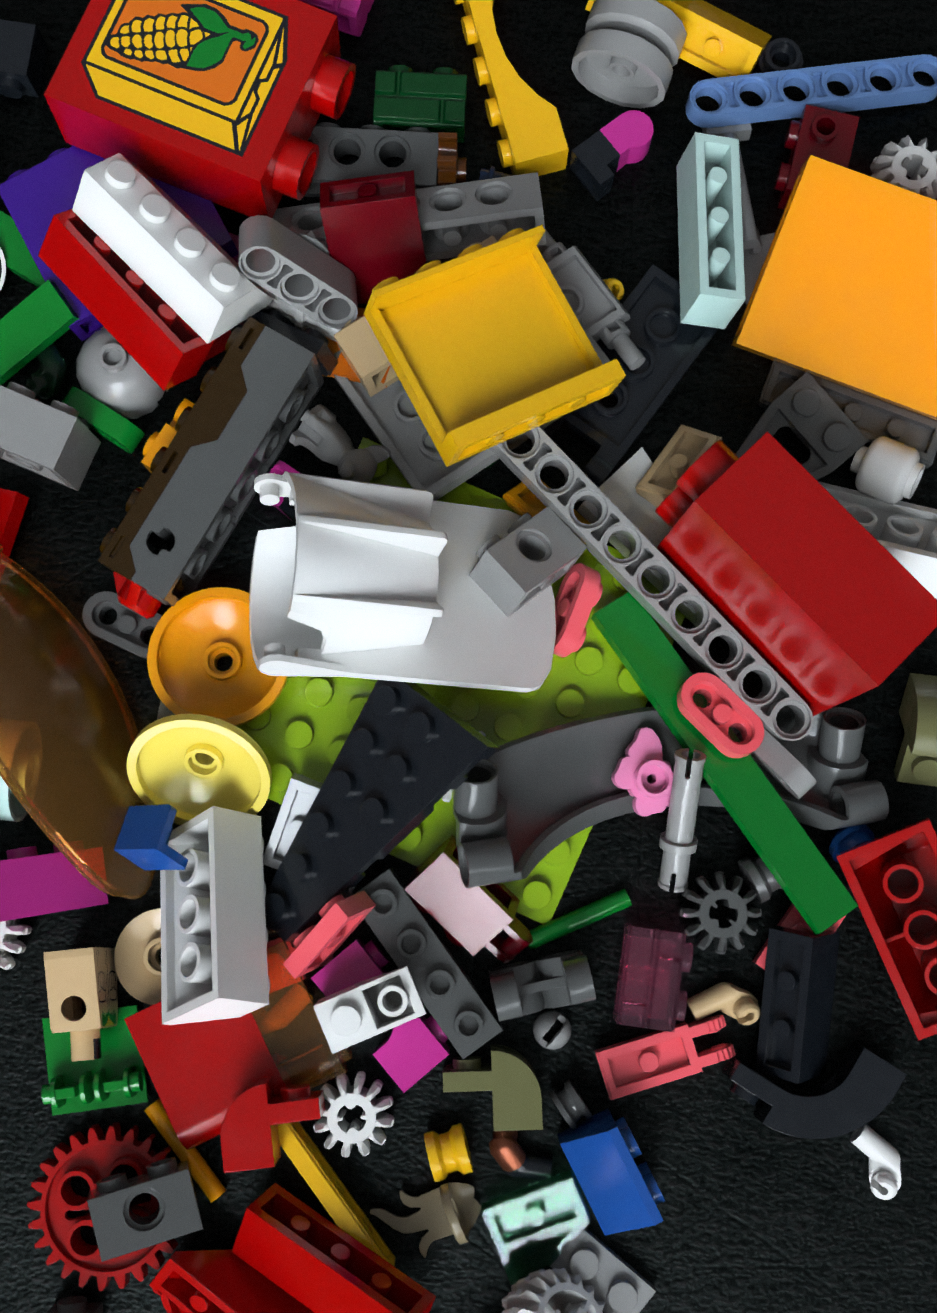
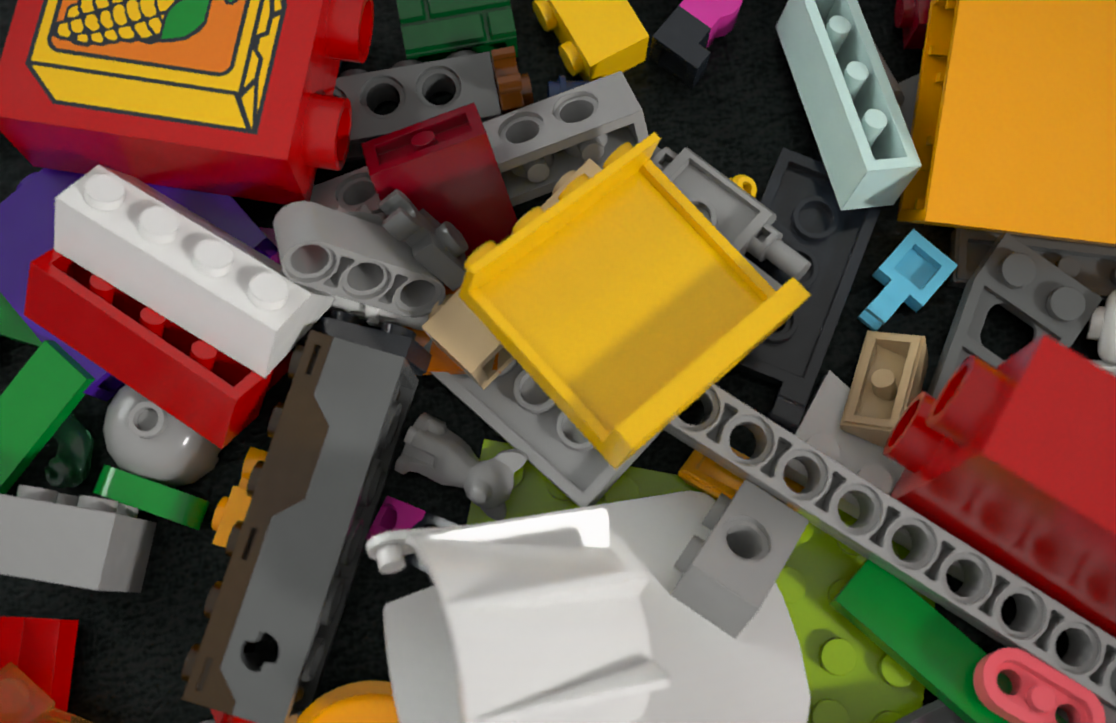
camera: 15 degrees left, 5 degrees down
coral plate [553,563,603,658] -> none
none -> dark grey plate [378,189,468,291]
none -> medium azure plate [857,229,958,331]

